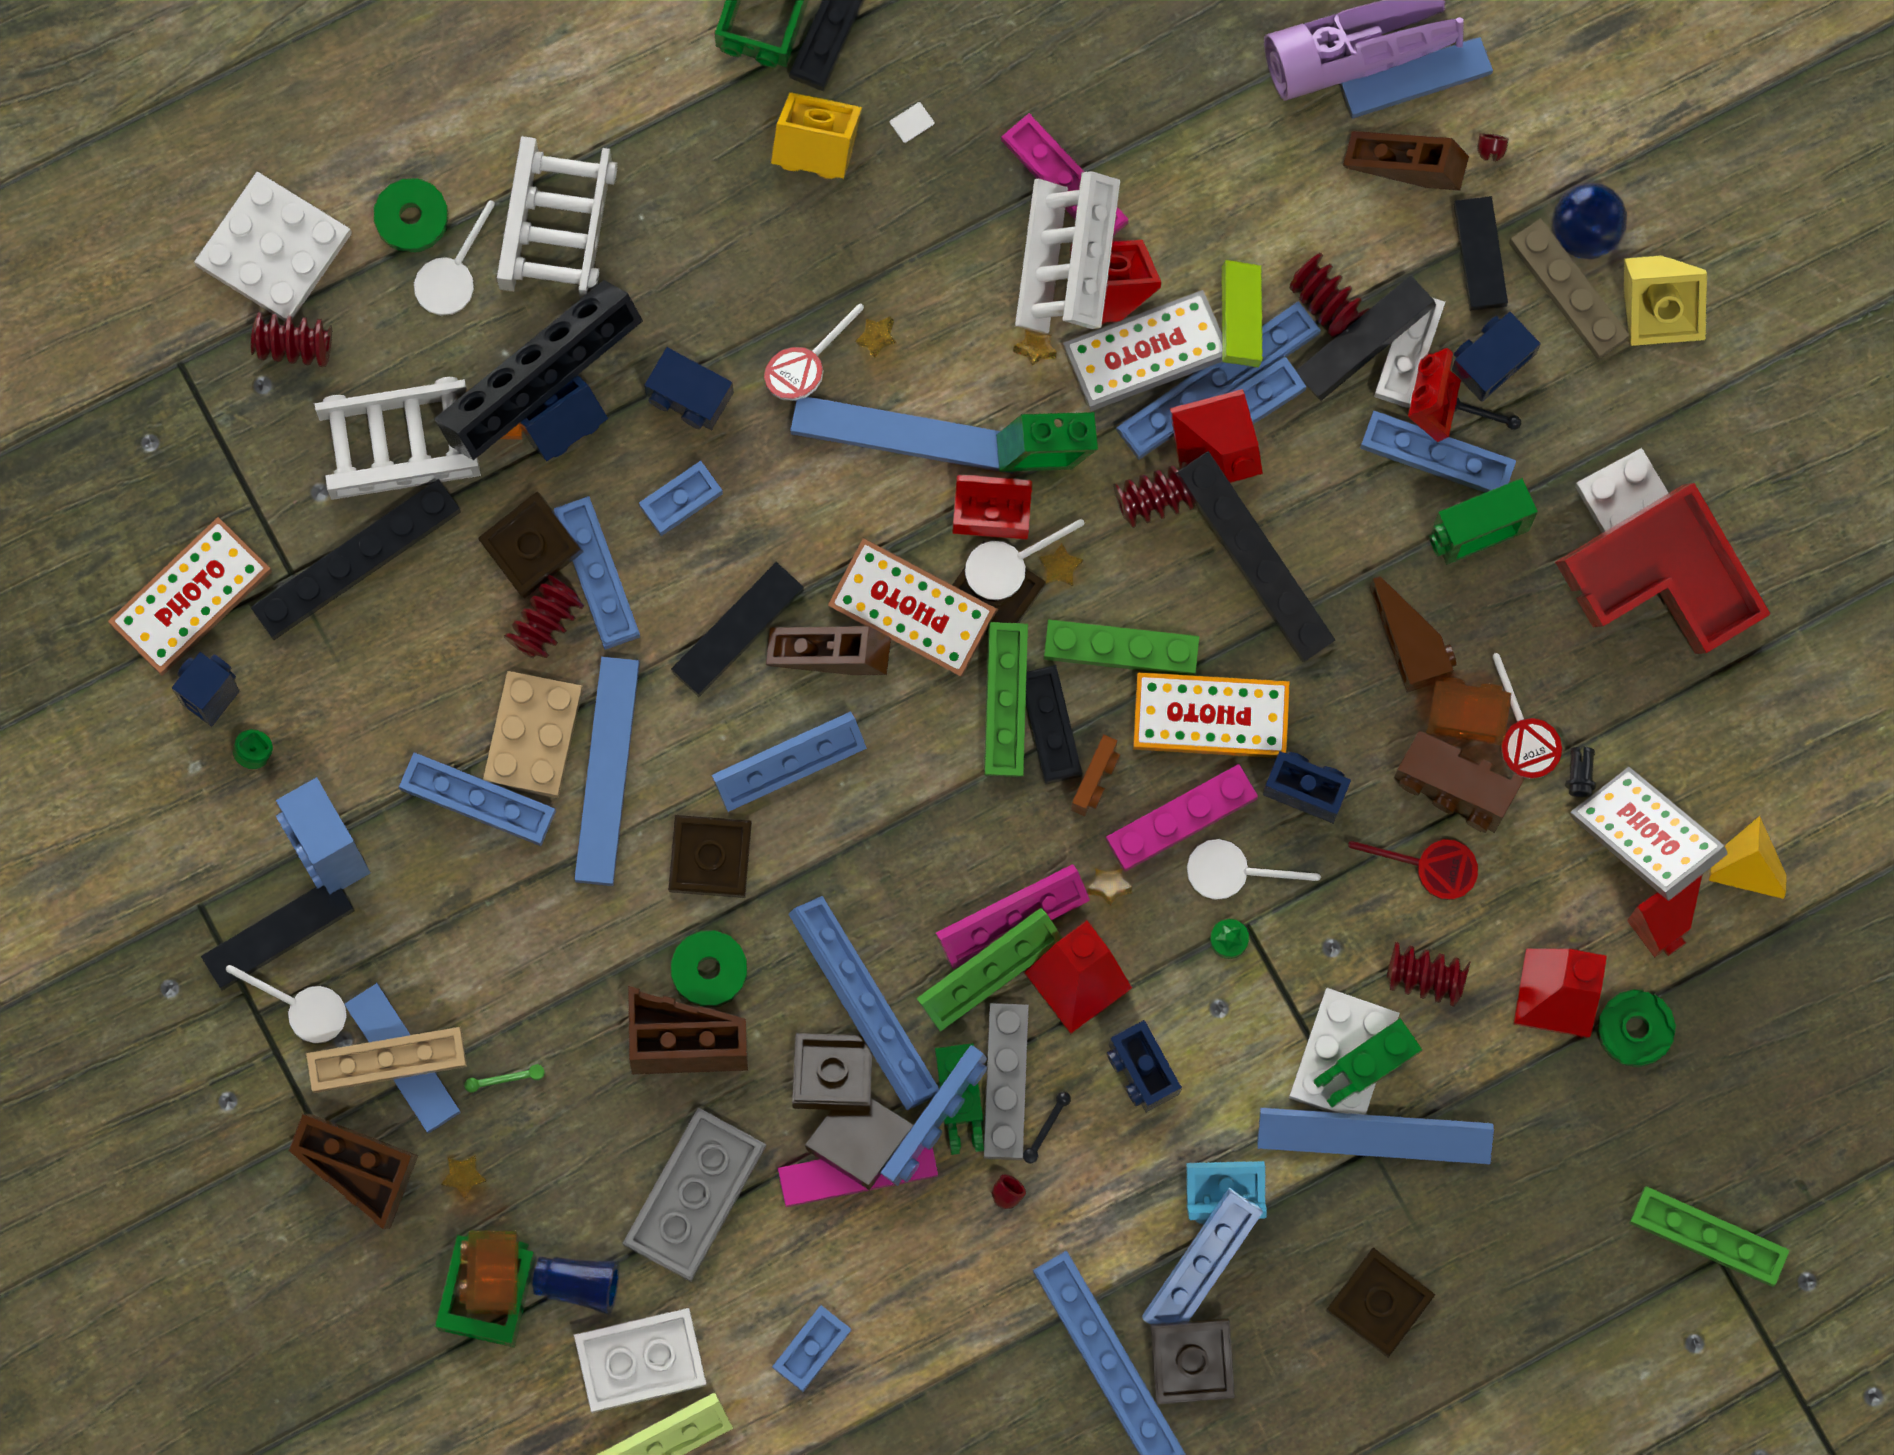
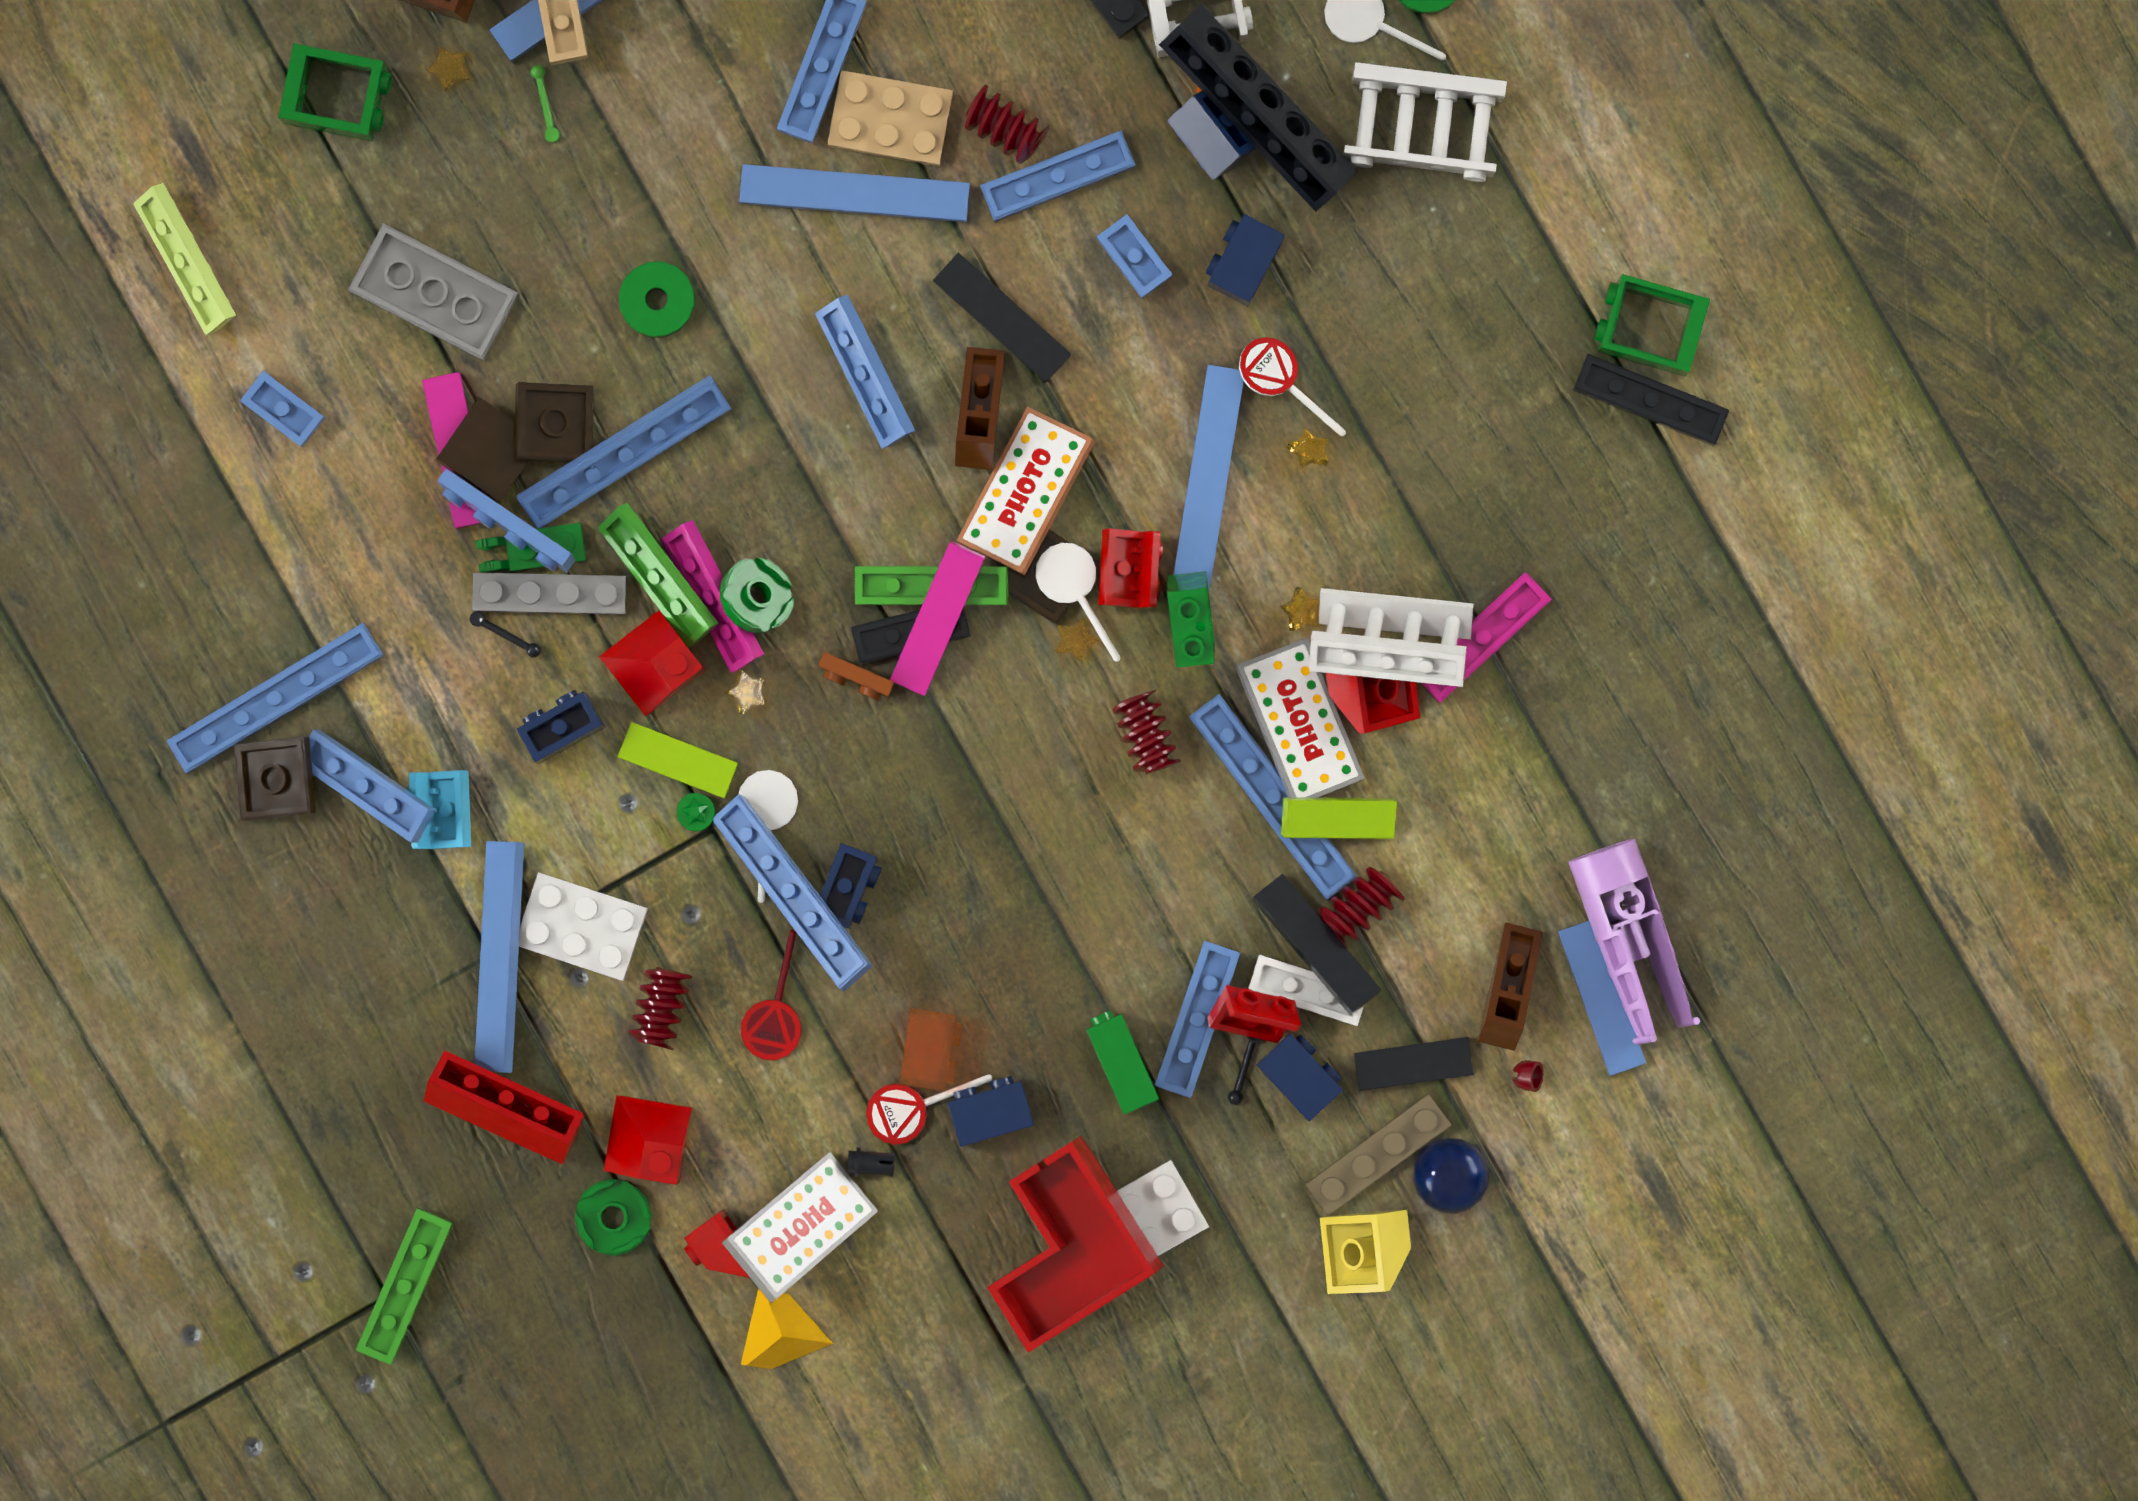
camera: 90 degrees right, 10 degrees up
clear orange brick [459,1230,519,1315] -> none
dark brown tile [478,492,584,599] -> none
clear blue plant [532,1257,620,1315] -> none
white plate [574,1308,707,1413] -> none
reddish brown wedge [628,986,748,1075] -> none
dark brown tile [668,815,752,898] -> none
yellow slope [771,92,862,179] -> none
white sticker [890,102,935,143] -> none
dark red hinge [991,1174,1026,1209] -> none
bright green plate [1044,620,1199,676] -> none
dark pink plate [1106,764,1258,872] -> none
tile [1133,672,1290,758] -> none
red slope [1170,389,1263,483] -> none
black plate [1175,451,1335,662] -> none
medium blue plate [1229,356,1307,424] -> none
green hinge [1313,1018,1423,1108] -> none
dark brown tile [1326,1247,1436,1358] -> none
reddish brown slope [1370,576,1457,693] -> none
reddish brown wedge [1394,731,1525,833] -> none
none -> red brick [423,1050,584,1165]
none -> lime tile [618,722,739,799]
none -> medium blue tile [713,794,873,991]
none -> tile [720,558,794,634]
none -> dark pink tile [890,541,986,696]
none -> dark blue brick [947,1075,1034,1147]

